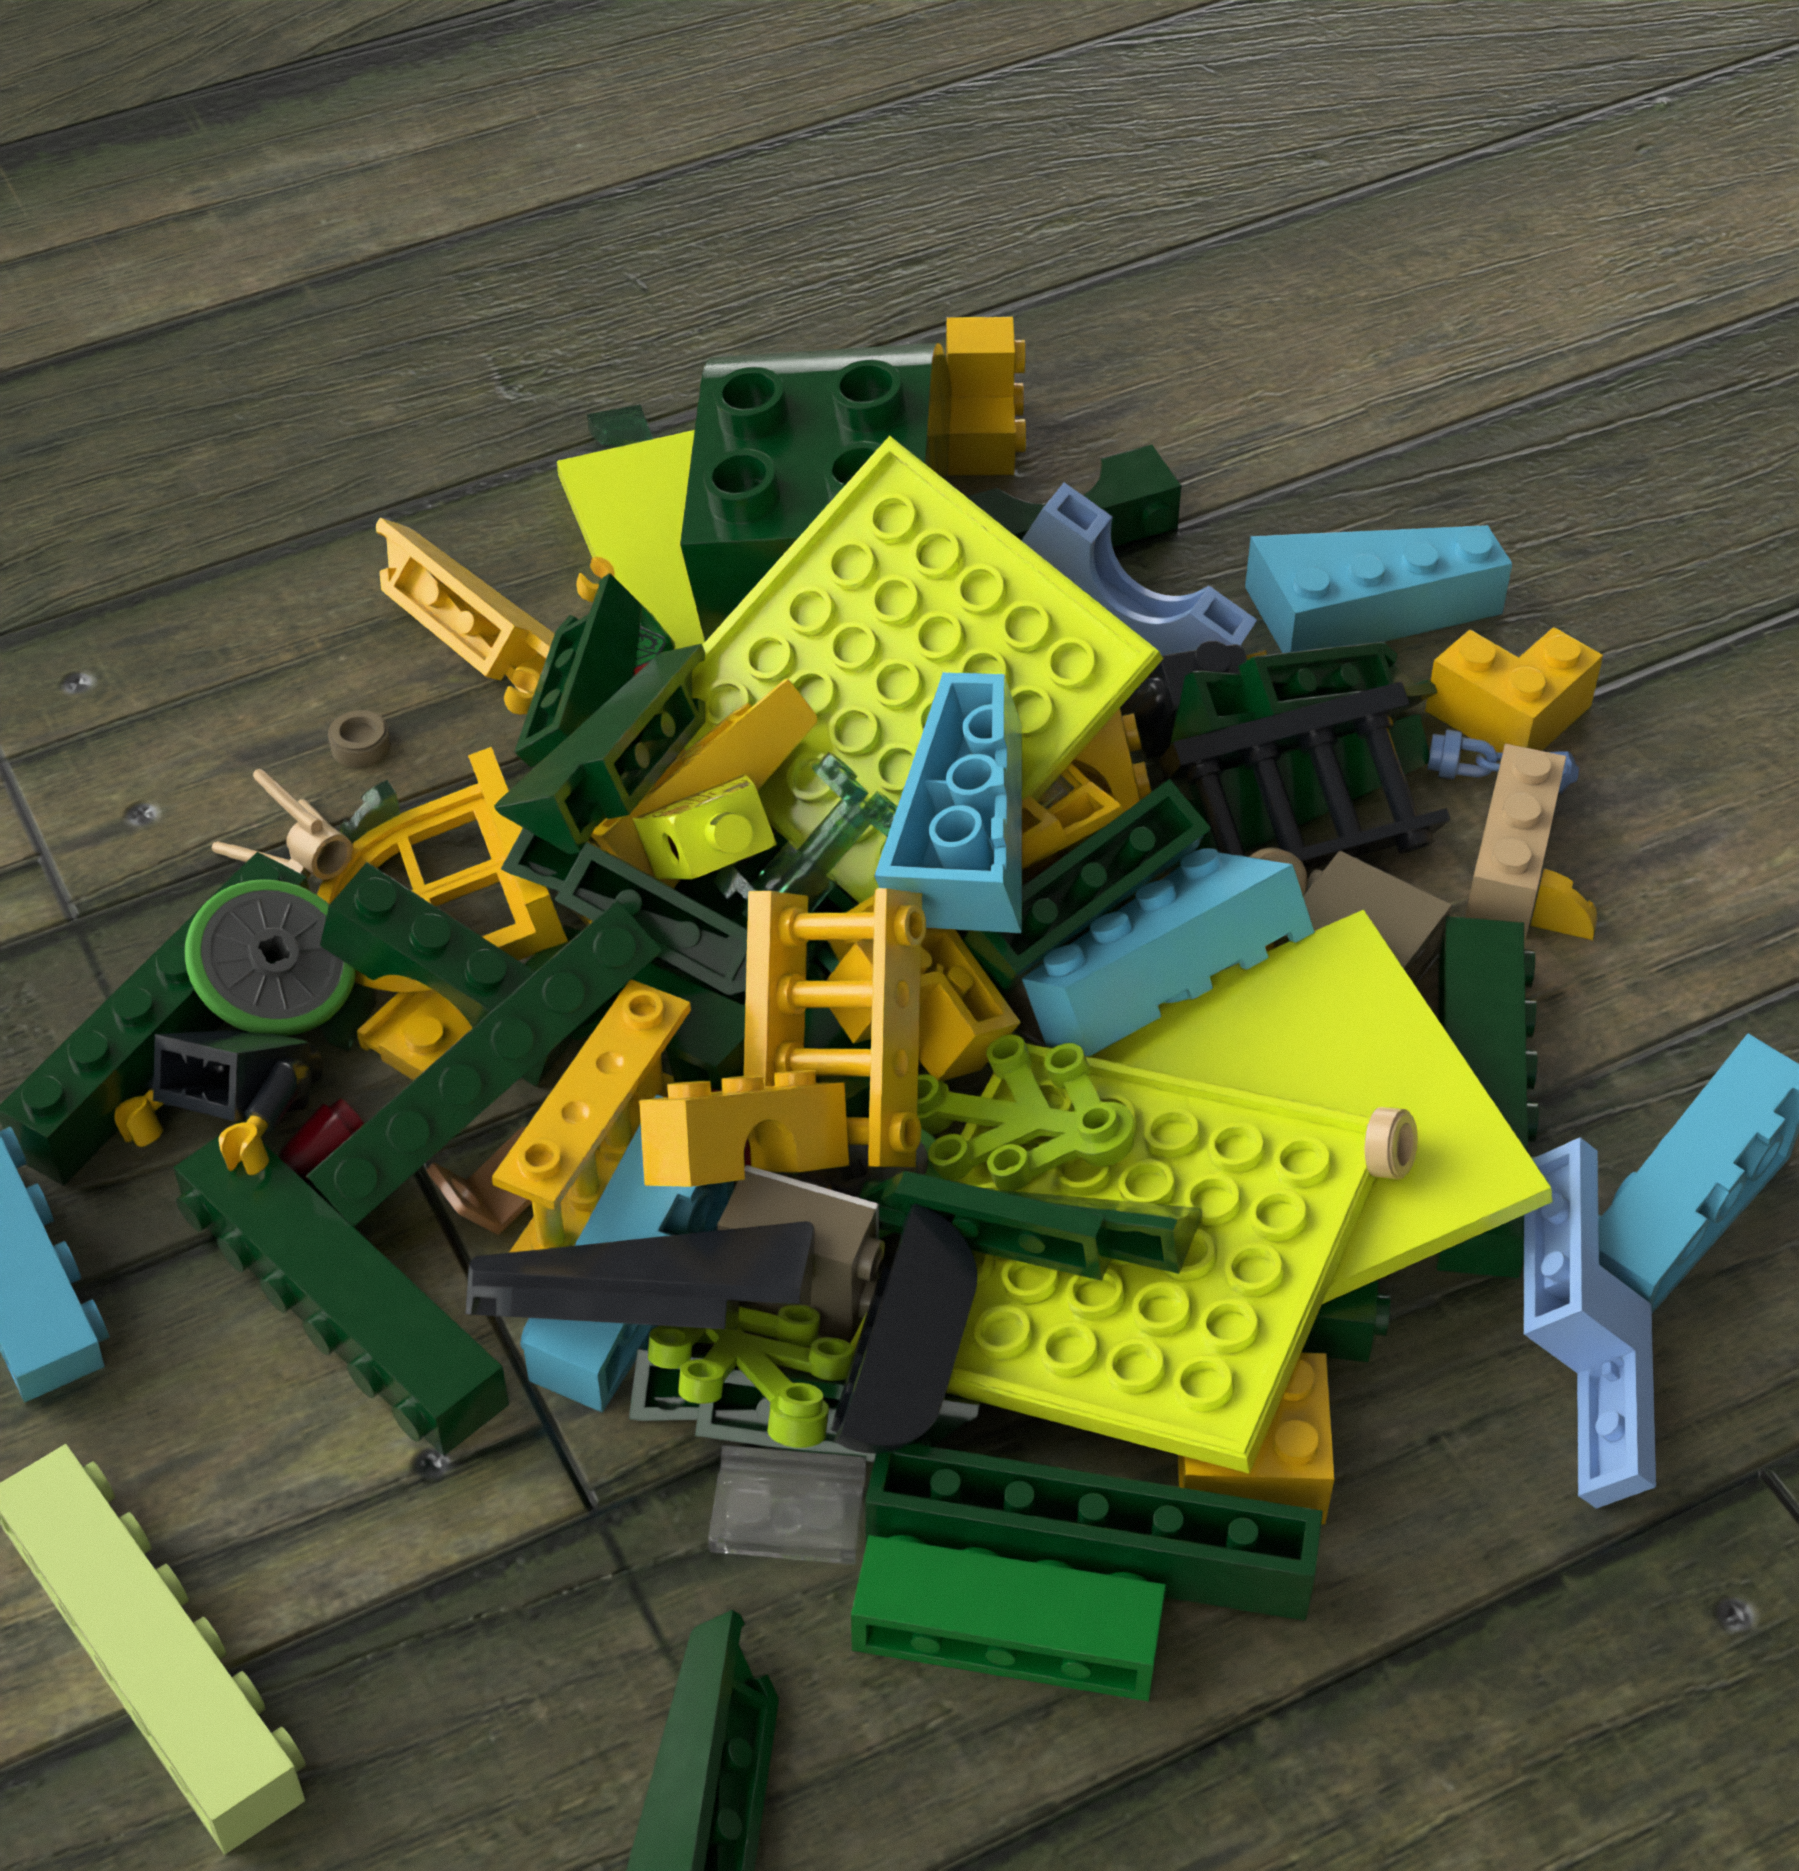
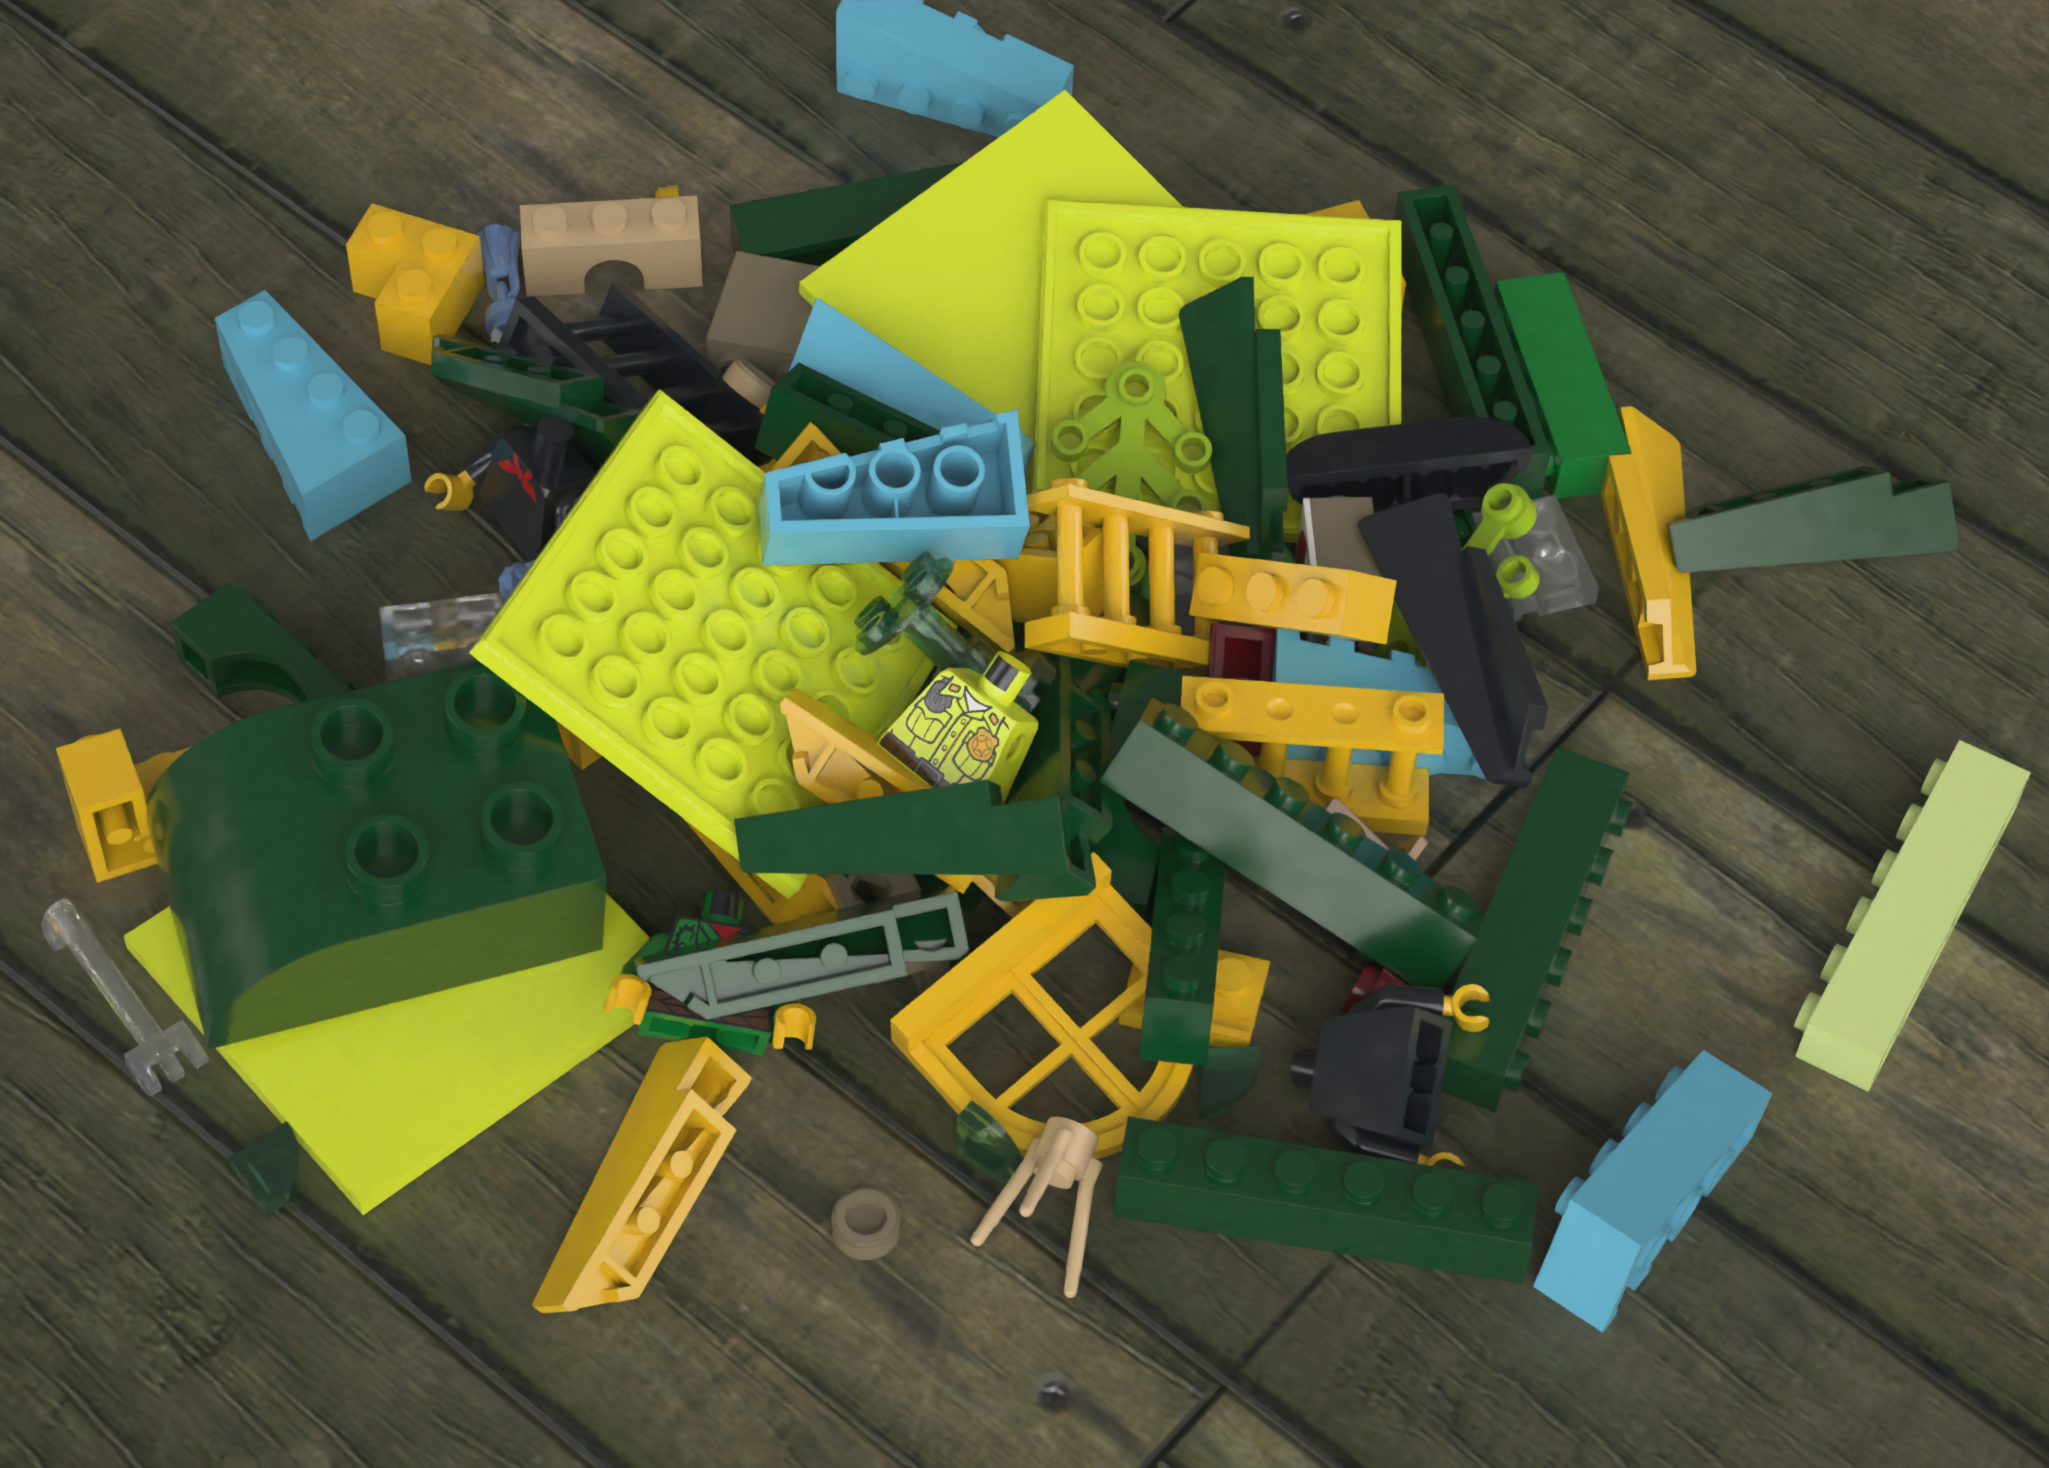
camera: 115 degrees left, 5 degrees up
dark grey wheel [185,880,356,1036] -> none
light blue arch [1022,482,1257,656] -> none
tan tile [1364,1107,1418,1179] -> none
light blue bracket [1524,1137,1656,1509] -> none
none -> yellow wedge [1600,406,1697,680]

